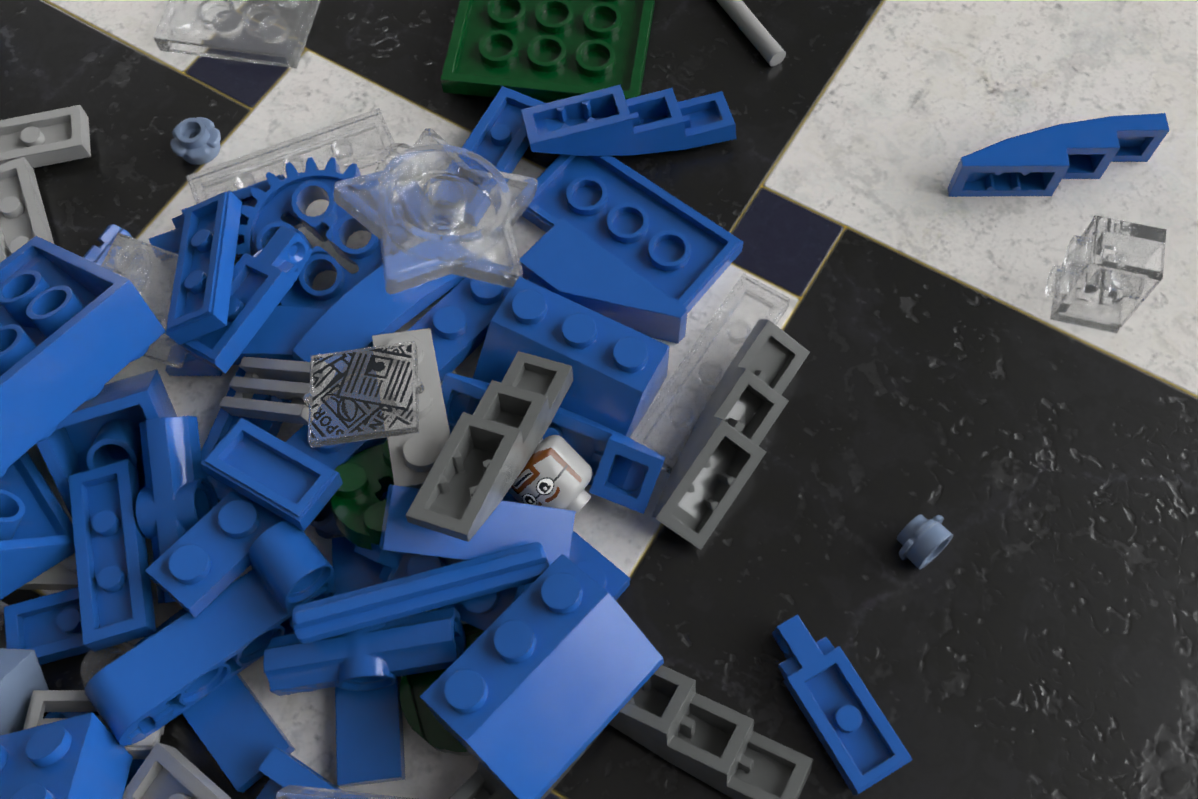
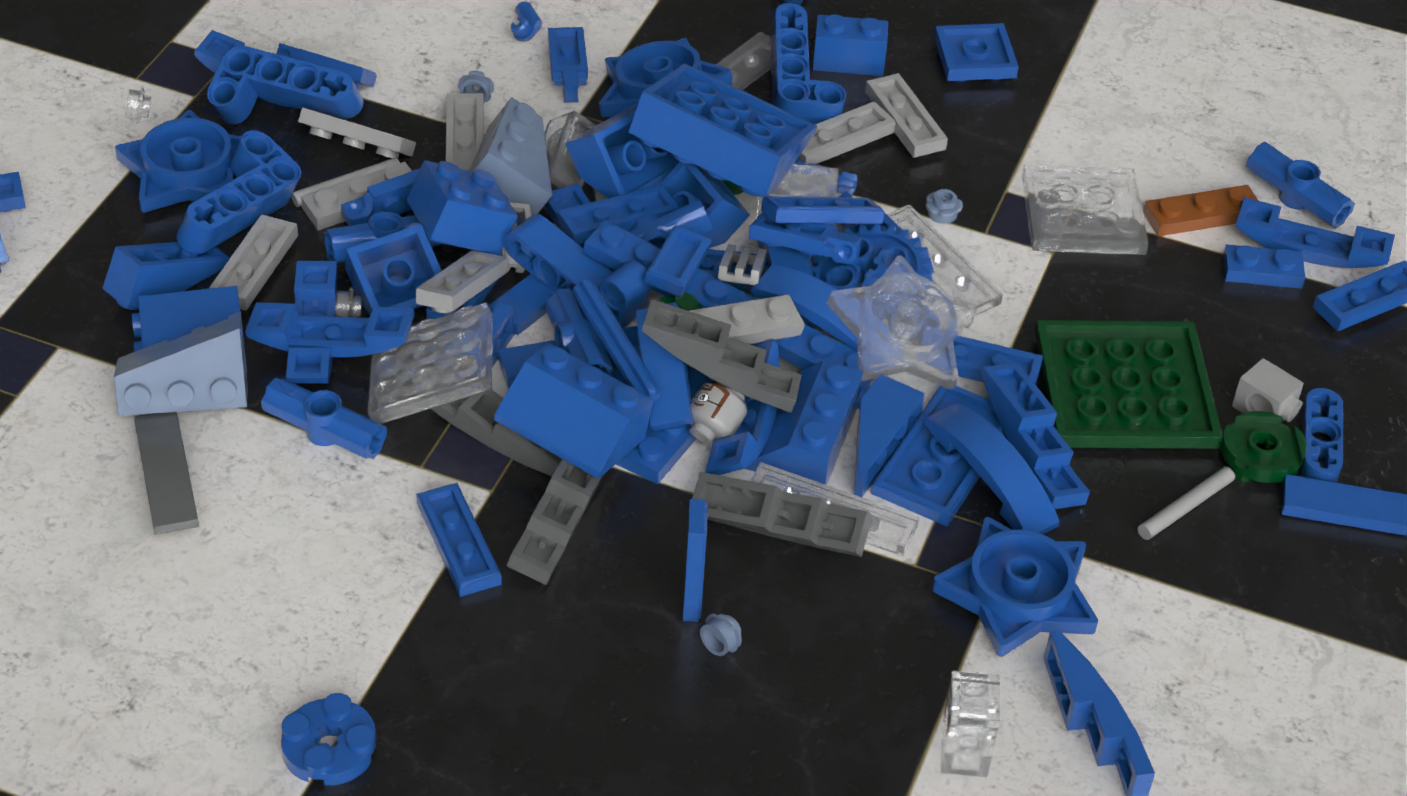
camera: 75 degrees right, 20 degrees down
clear piece [303,341,424,448] -> none
blue hinge [772,614,912,795] -> none
none -> blue tile [683,499,708,622]
none -> blue slope [923,402,1060,534]
none -> blue plate [932,517,1098,657]

